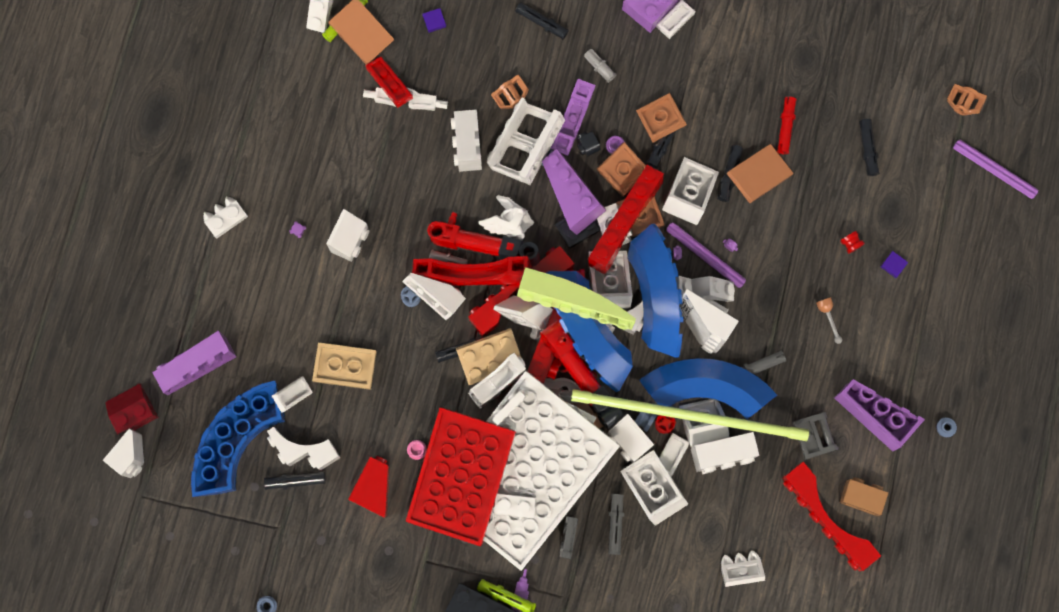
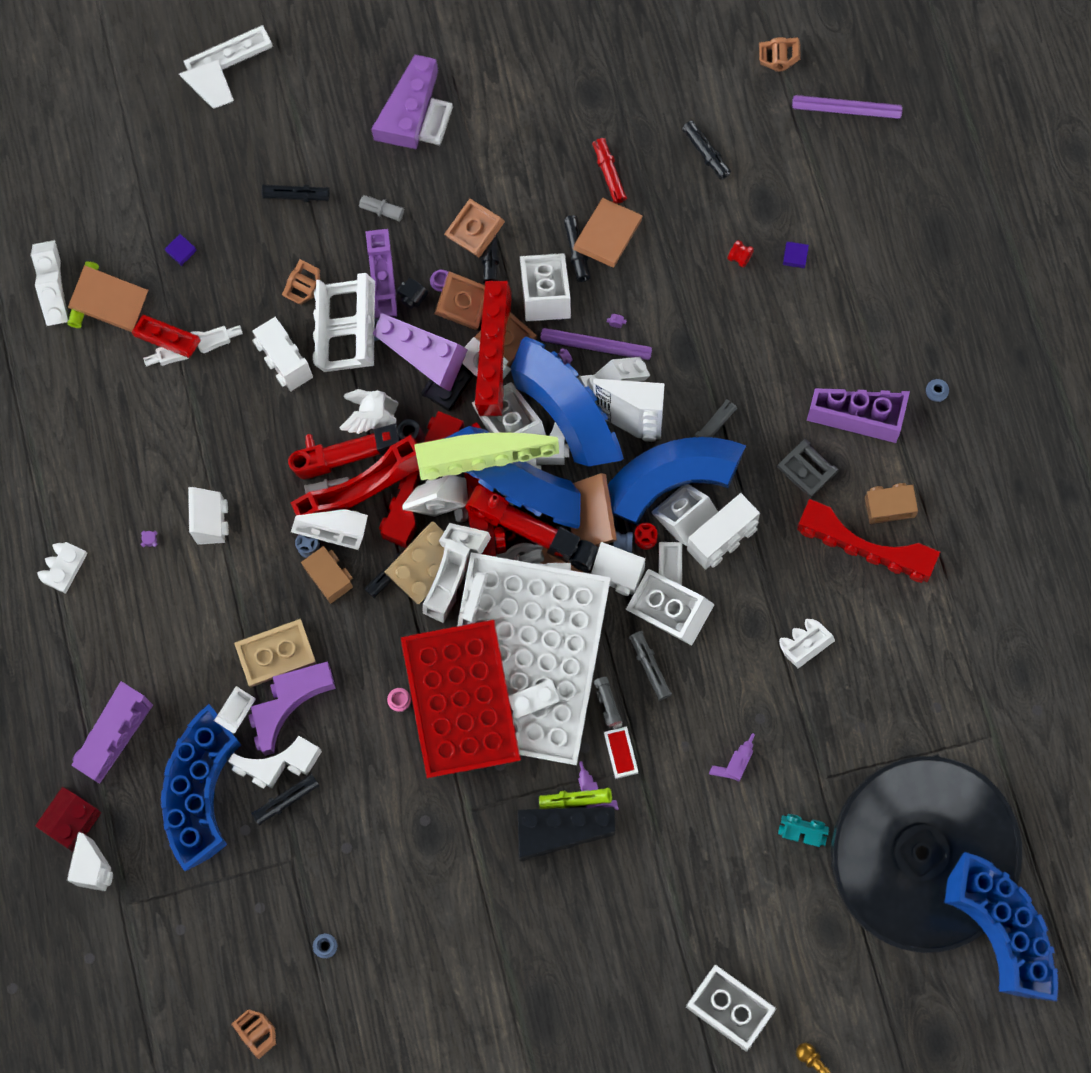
camera: 20 degrees left, 5 degrees down
red slope [348,456,390,518] -> none
yellowish green piece [571,389,809,441] -> none
hinge [816,297,842,344] -> none
none -> medium lavender arch [249,662,336,756]
none -> medium nougat brick [301,546,353,604]
none -> white plate [439,523,491,554]
none -> nougat tile [570,473,617,547]
none -> red tile [604,727,638,779]

